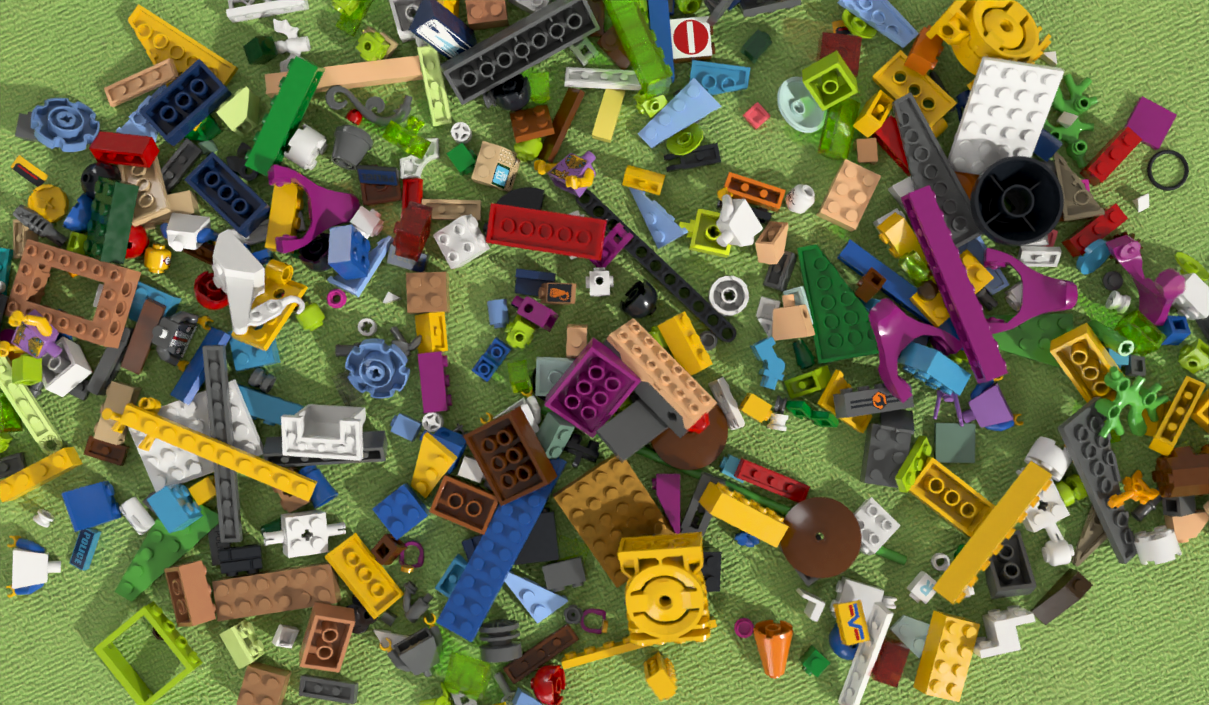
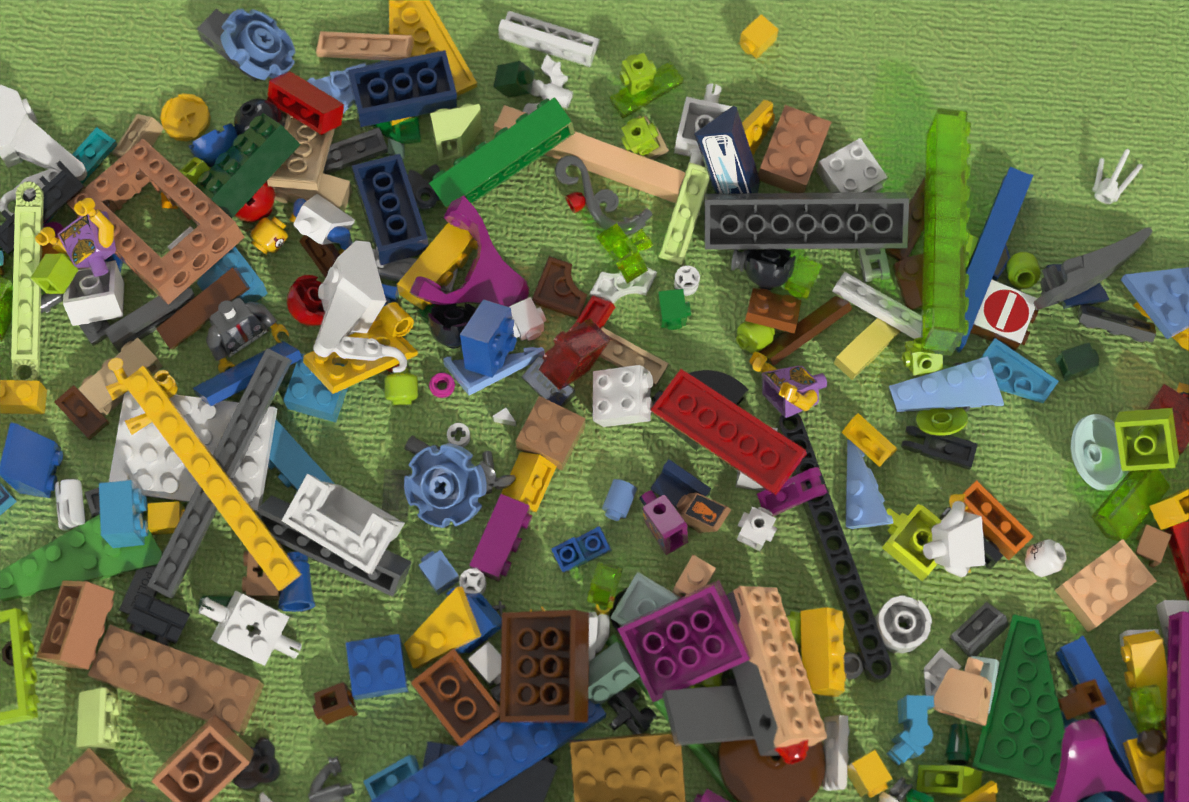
camera: 20 degrees right, 15 degrees down
sticker [11,155,48,187] -> none
dark grey hinge [12,204,68,248] -> none
dark grey wheel [248,367,276,394] -> none
white plate [272,624,299,648] -> none
white brick [284,124,328,170] -> none
yellow plate [324,533,404,619] -> none
dark grey piece [331,125,373,170] -> none
slope [357,165,400,186] -> none
dark grey piece [381,609,397,627] -> none
magenta piece [399,541,424,573] -> none
tan slope [471,141,521,192] -> none
lime brick [504,314,535,349] -> none
black cylinder [619,279,658,319] -> none
coral tile [743,102,770,130] -> none
light nougat slope [755,221,788,264] -> none

